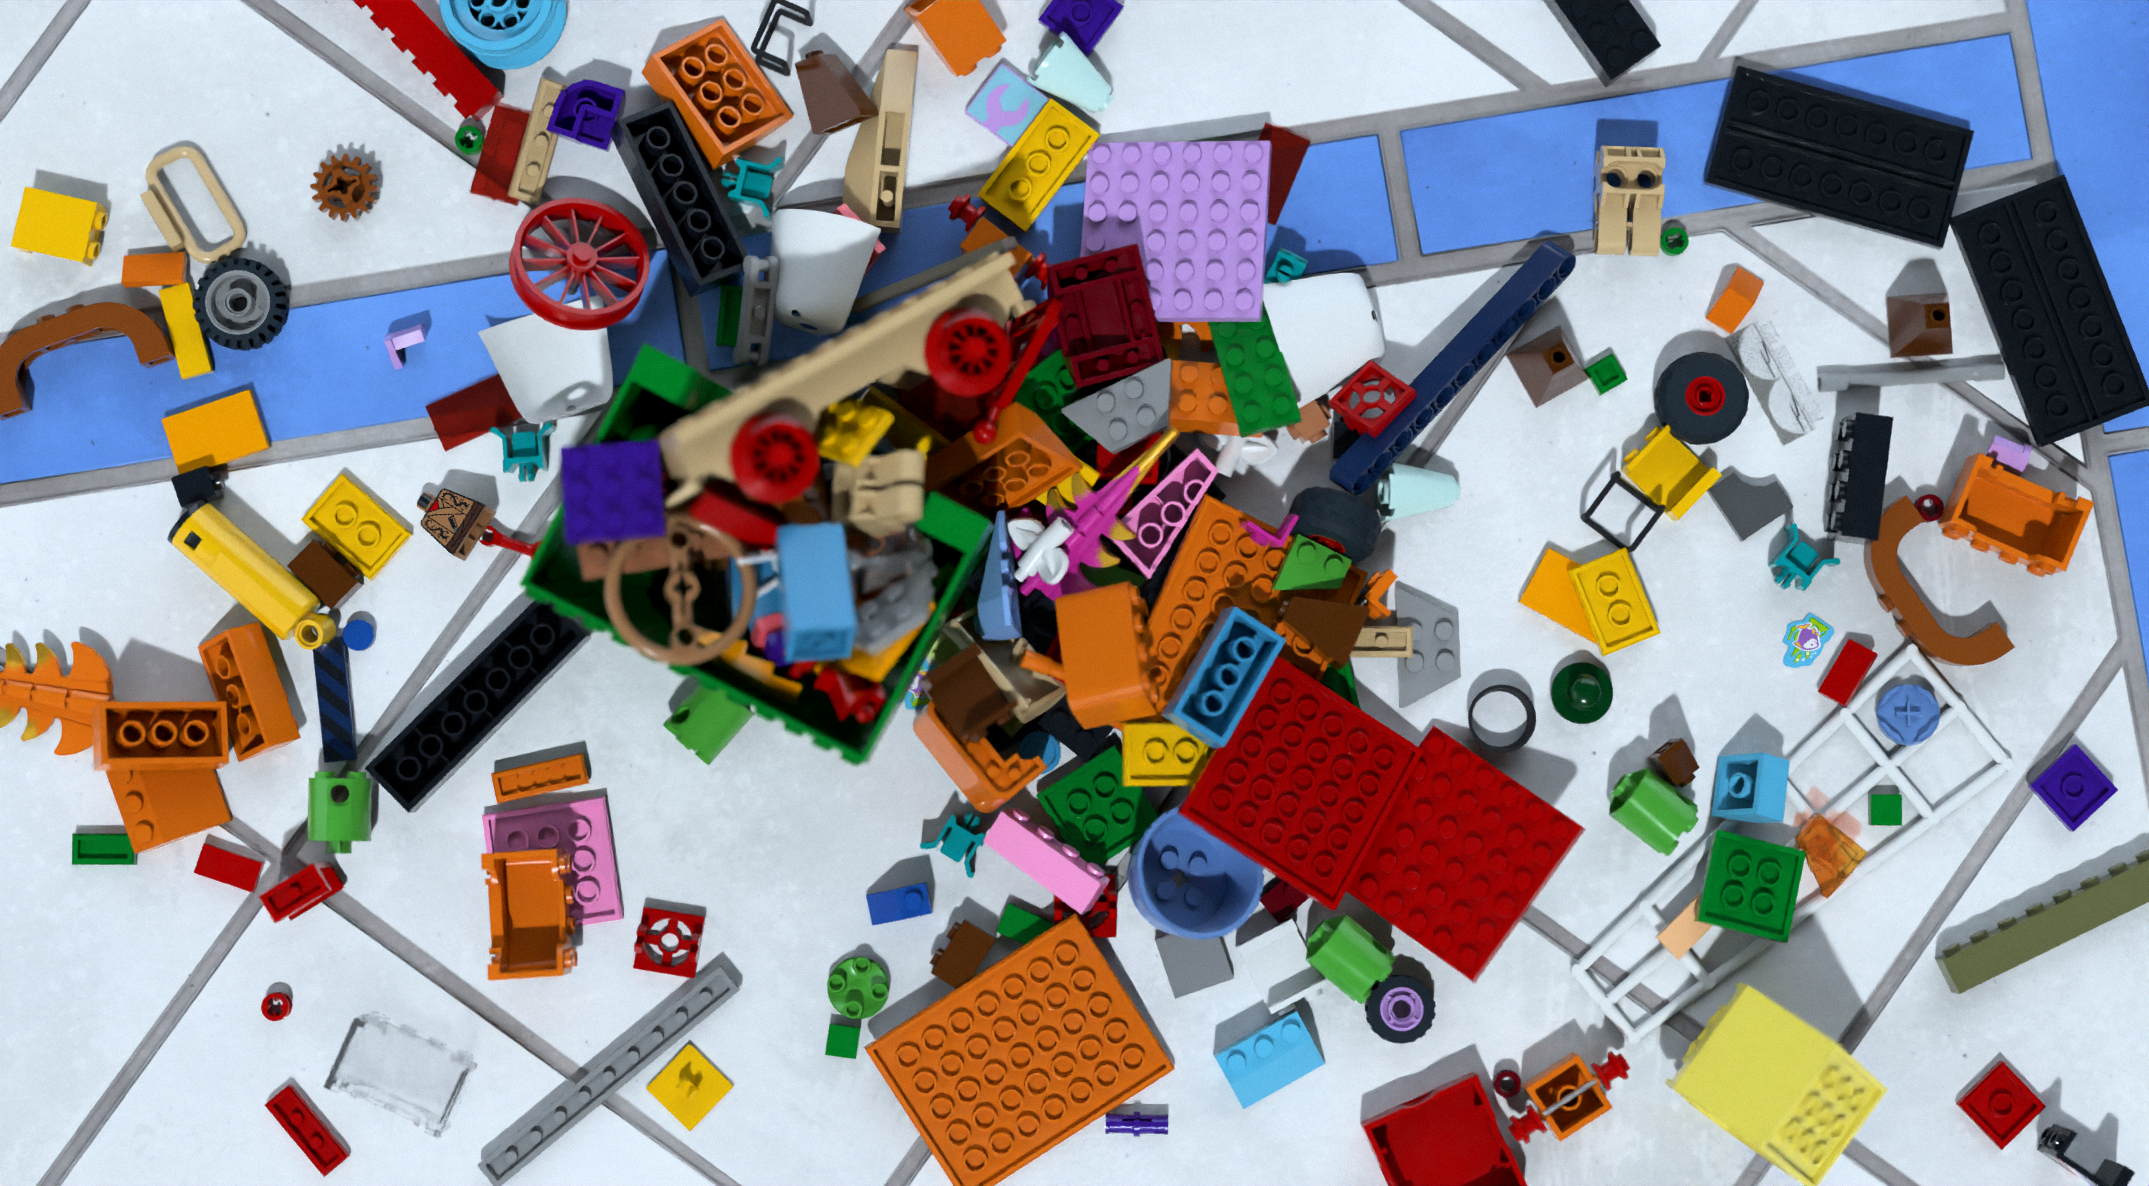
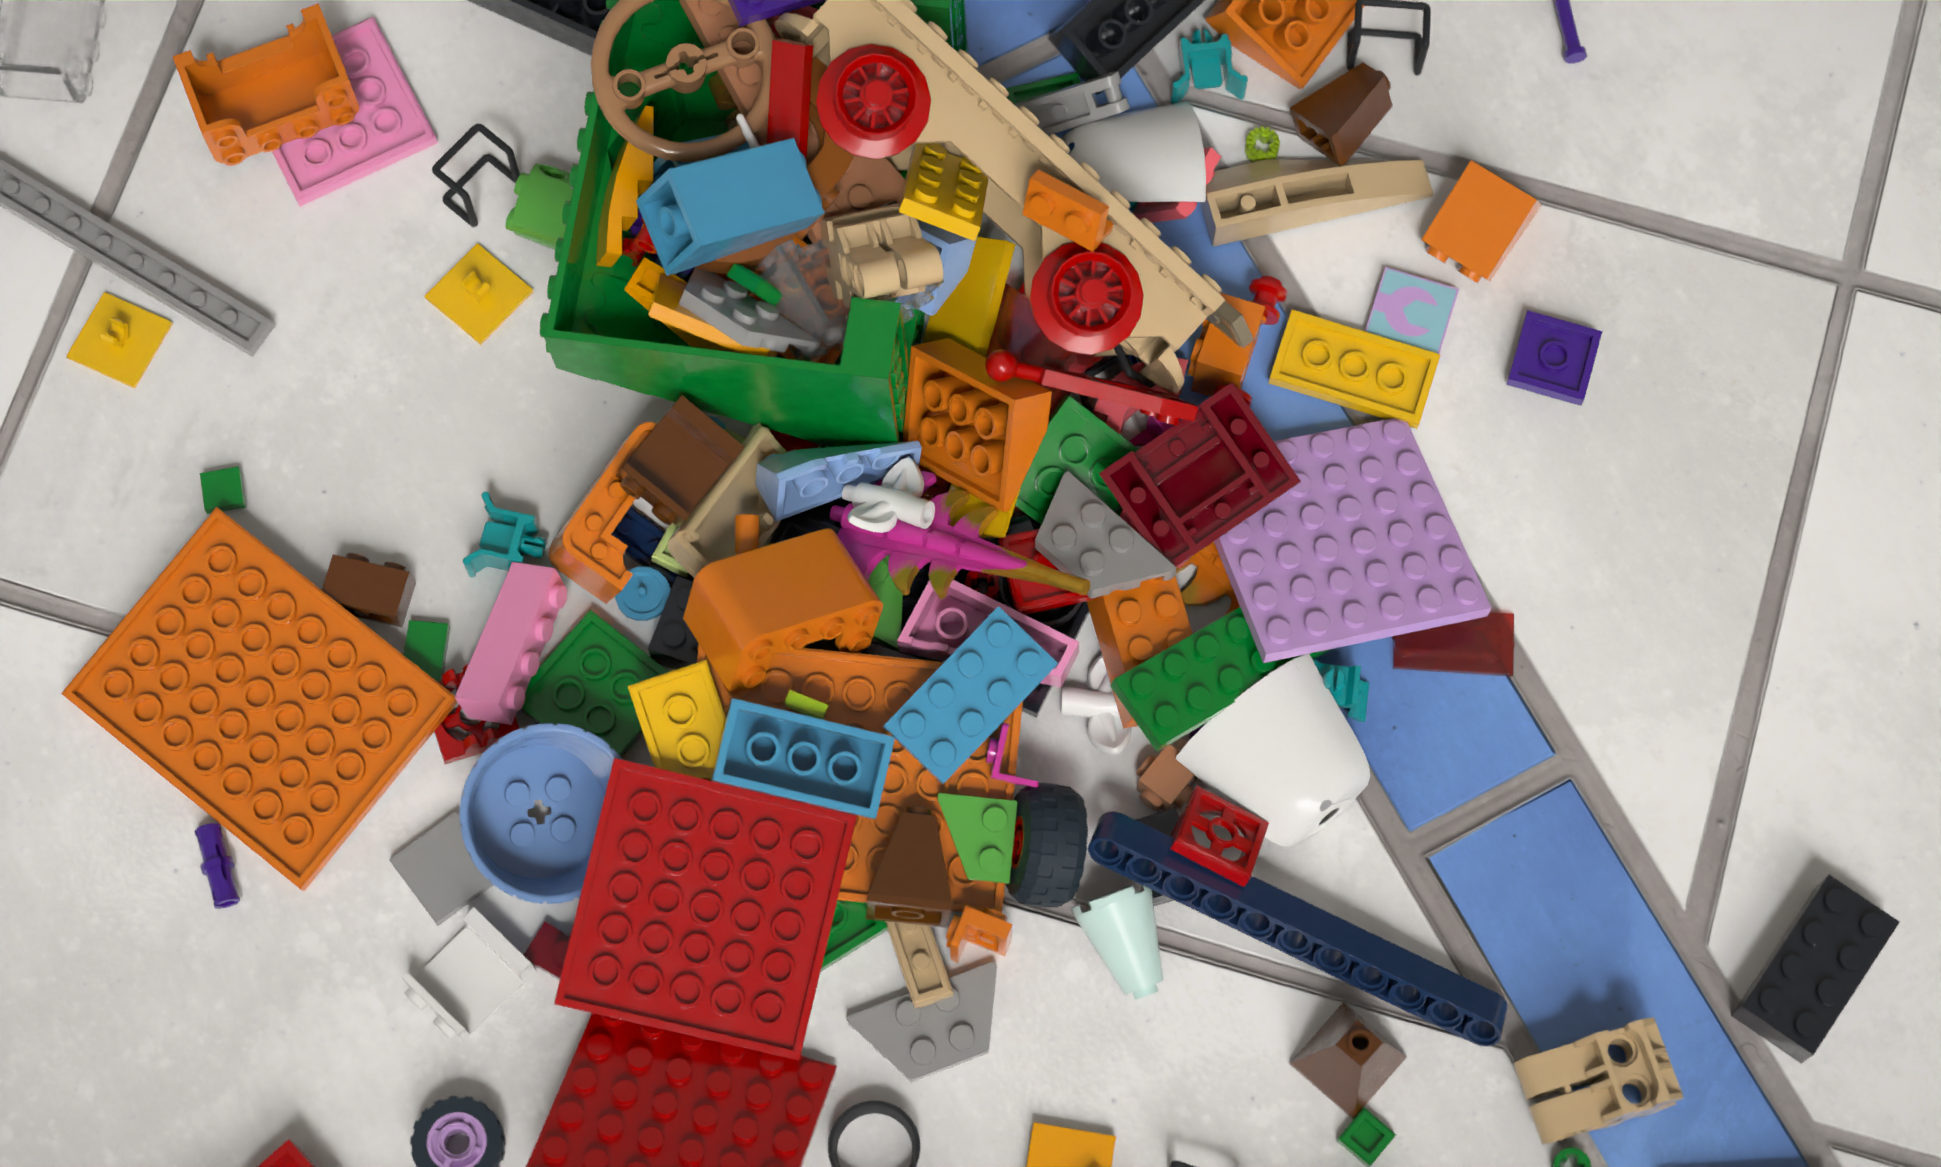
camera: 75 degrees right, 15 degrees down
orange plate [491,753,590,804] -> none
red piece [633,907,706,978] -> none
red piece [814,667,886,723] -> none
bright green dish [827,957,889,1019] -> none
blue slope [866,882,933,926] -> none
light aqua cone [1026,32,1113,113] -> none
medium azure slope [1213,1009,1325,1109] -> none
bright green cylinder [1306,913,1396,1004] -> none
none -> yellow piece [424,243,534,345]
none -> black piece [432,123,520,227]
none -> green tile [727,263,783,306]
none -> lime tile [784,690,829,720]
none -> dark azure brick [883,606,1058,785]
none -> orange bracket [1022,169,1113,251]
none -> lime bush [1245,126,1280,162]

